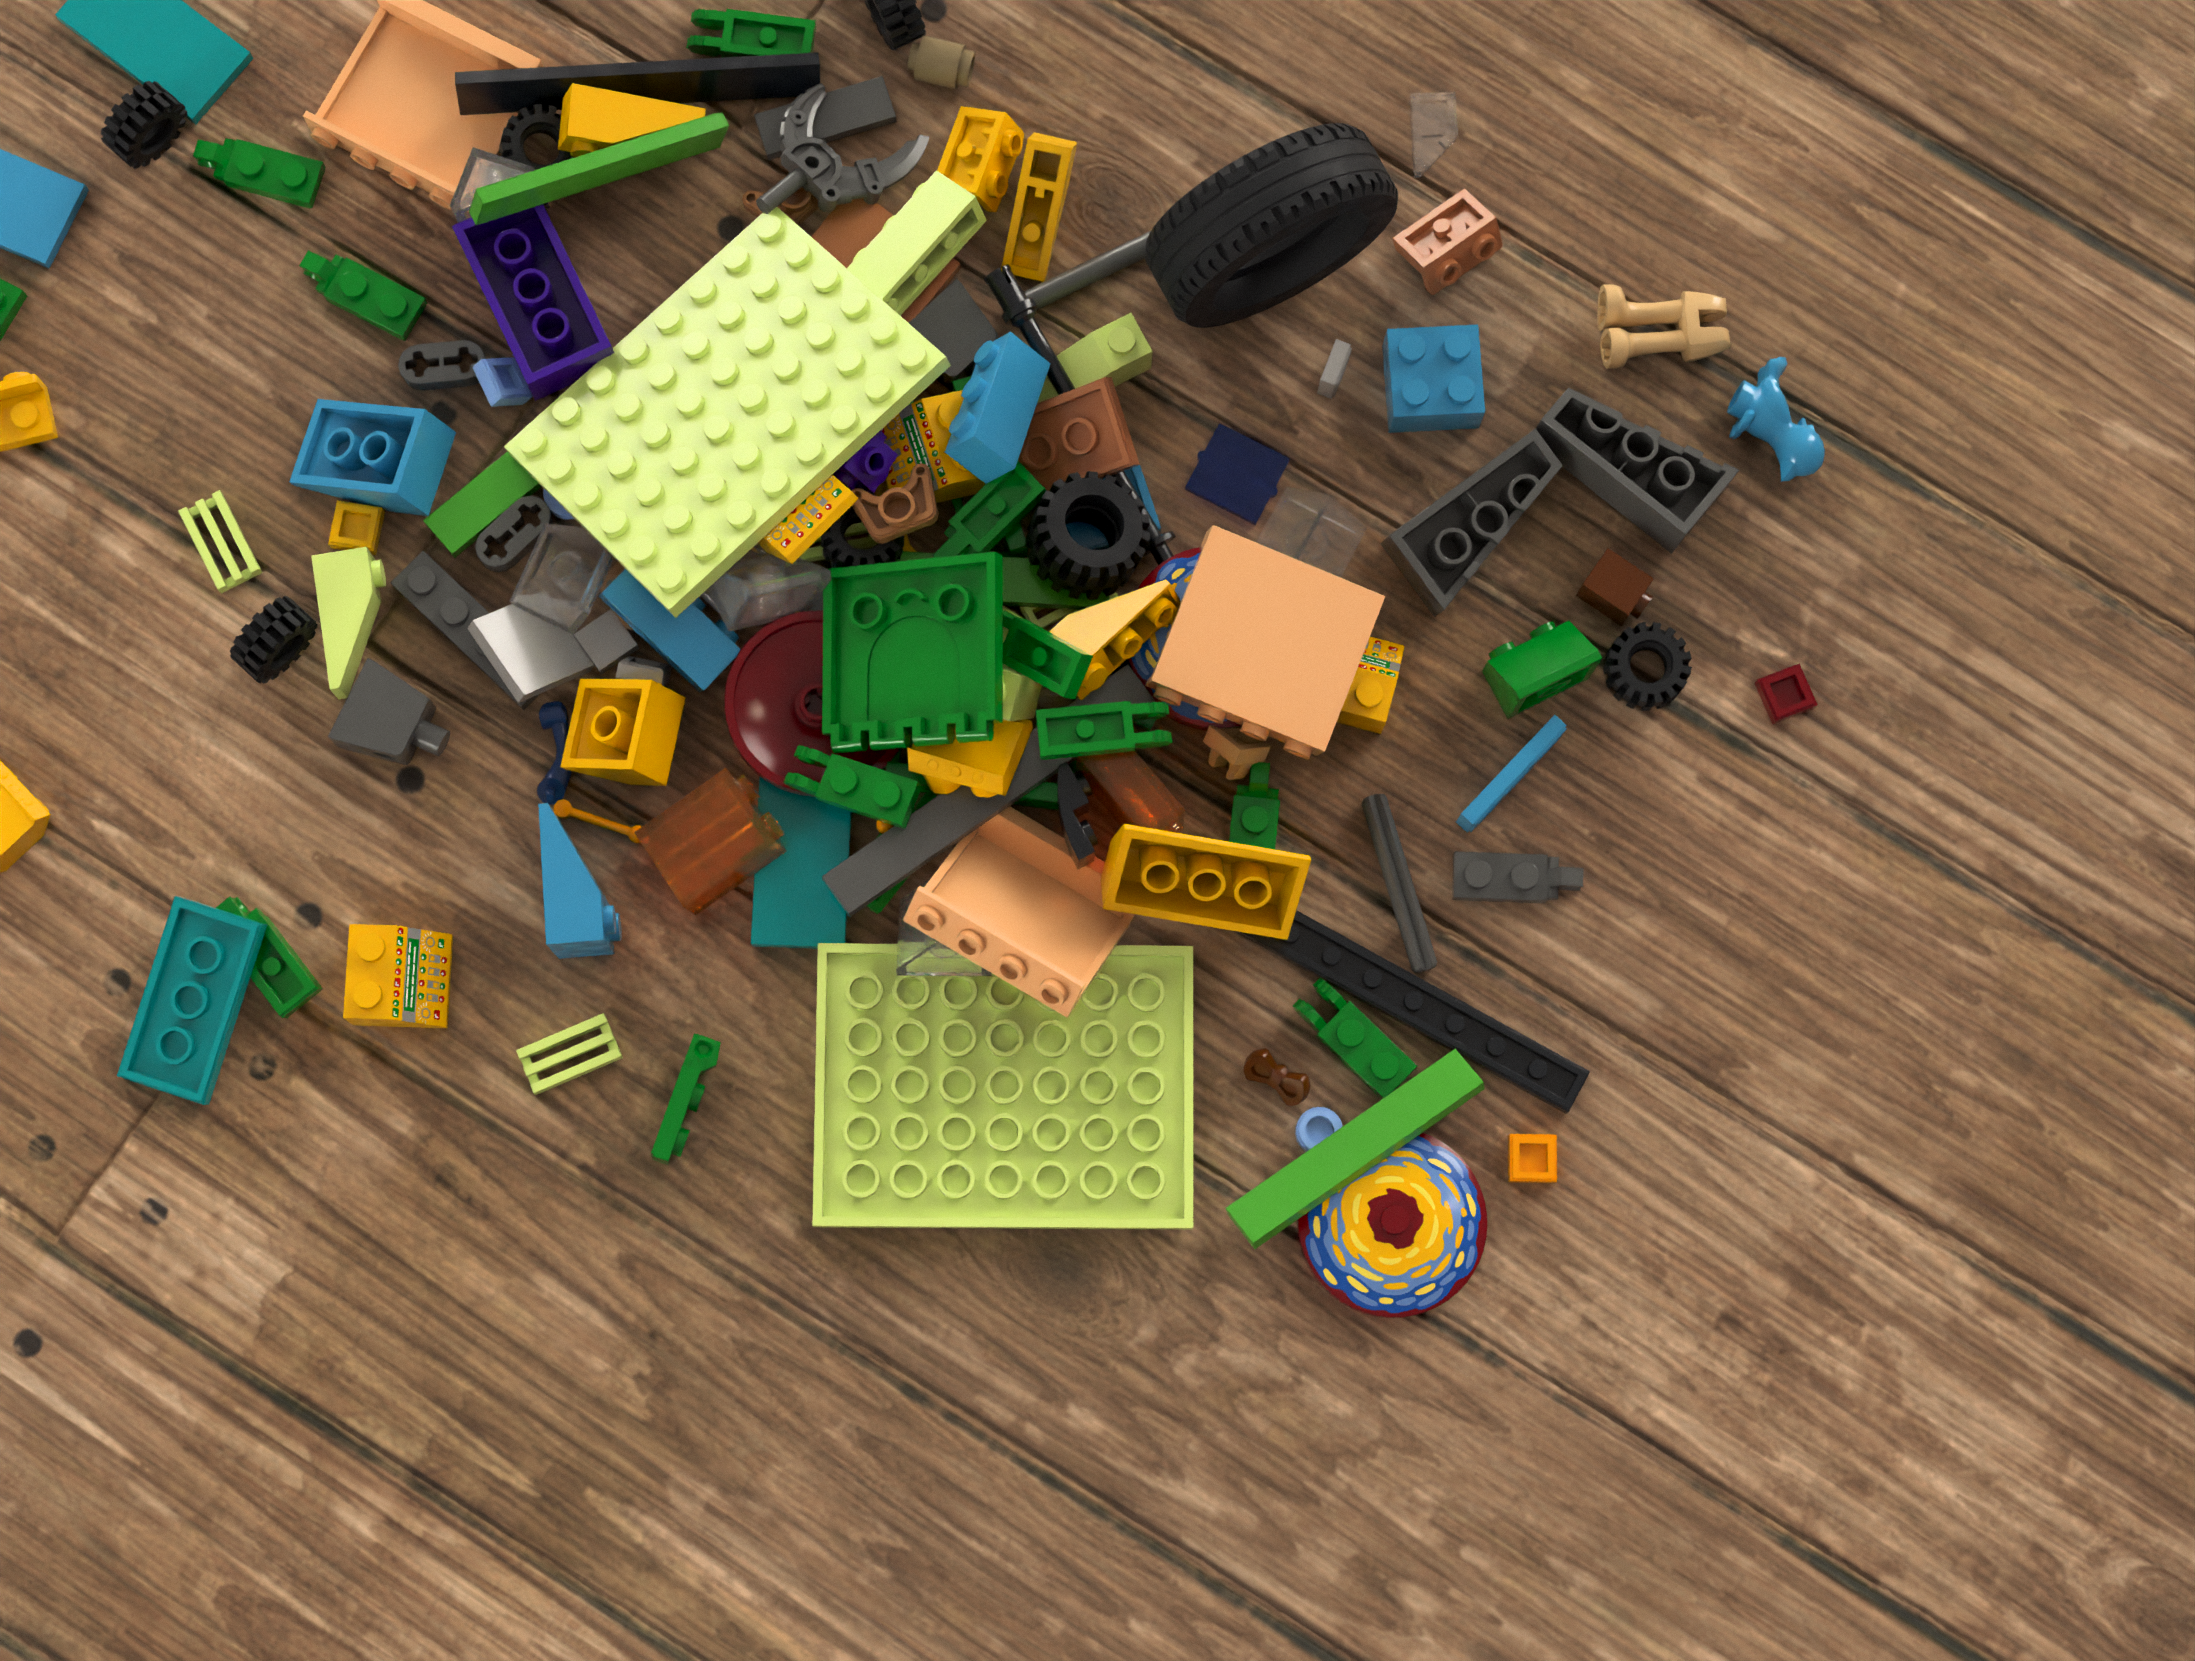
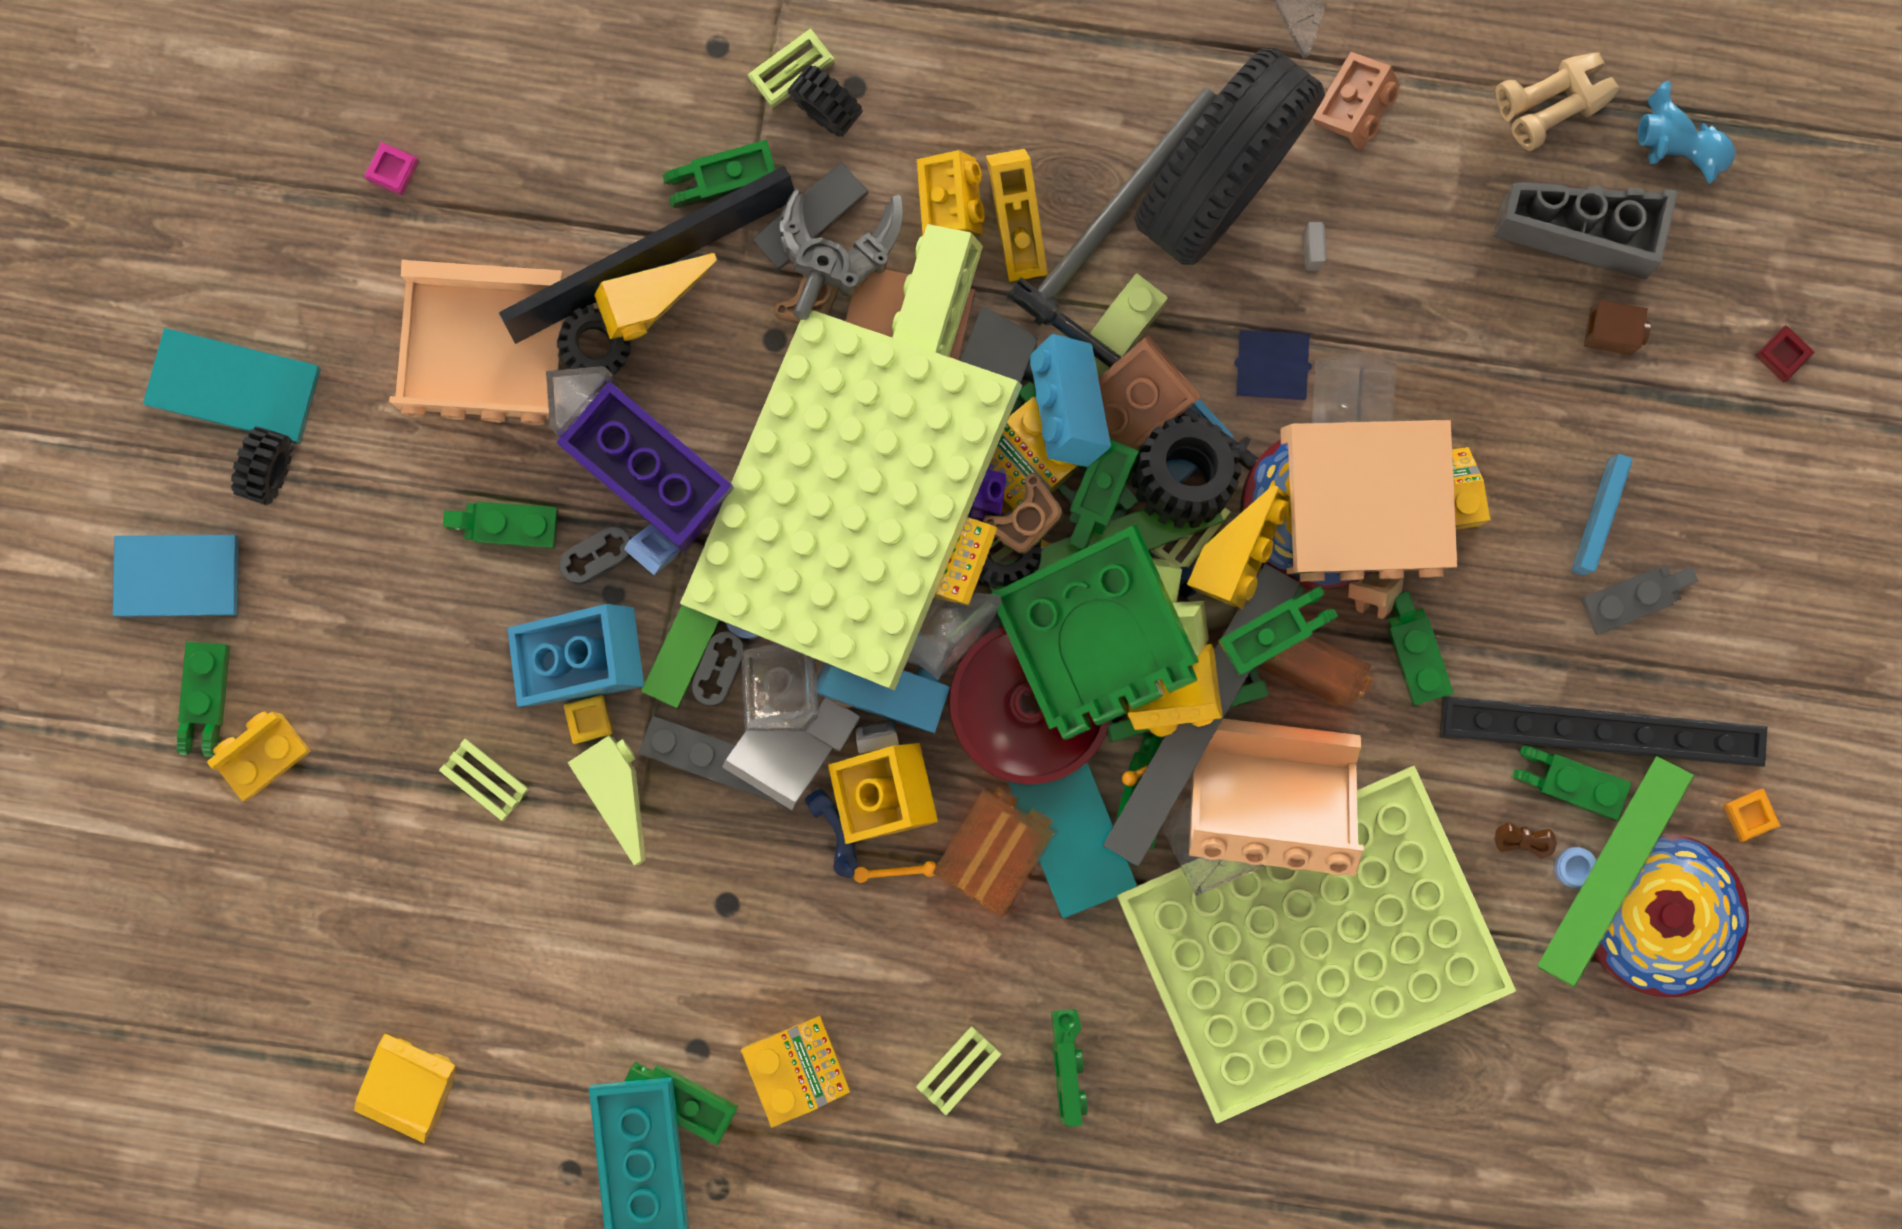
camera: 20 degrees left, 5 degrees up
green hinge [193,138,326,209] -> none
black tyre [230,596,317,684] -> none
dark grey torso [328,658,450,765] -> none
bright green tile [469,112,729,225] -> none
dark azure slope [538,803,622,959] -> none
green hinge [783,745,922,829] -> none
dark tan brick [907,35,976,89] -> none
green hinge [1003,610,1093,699] -> none
black slope [1057,761,1099,869] -> none
yellow slope [1100,824,1311,940] -> none
dark grey axle [1362,794,1437,973] -> none
dark grey wedge [1380,428,1563,617] -> none
dark azure brick [1382,324,1485,433] -> none
green slope [1482,621,1602,719] -> none
black tyre [1603,622,1692,711] -> none

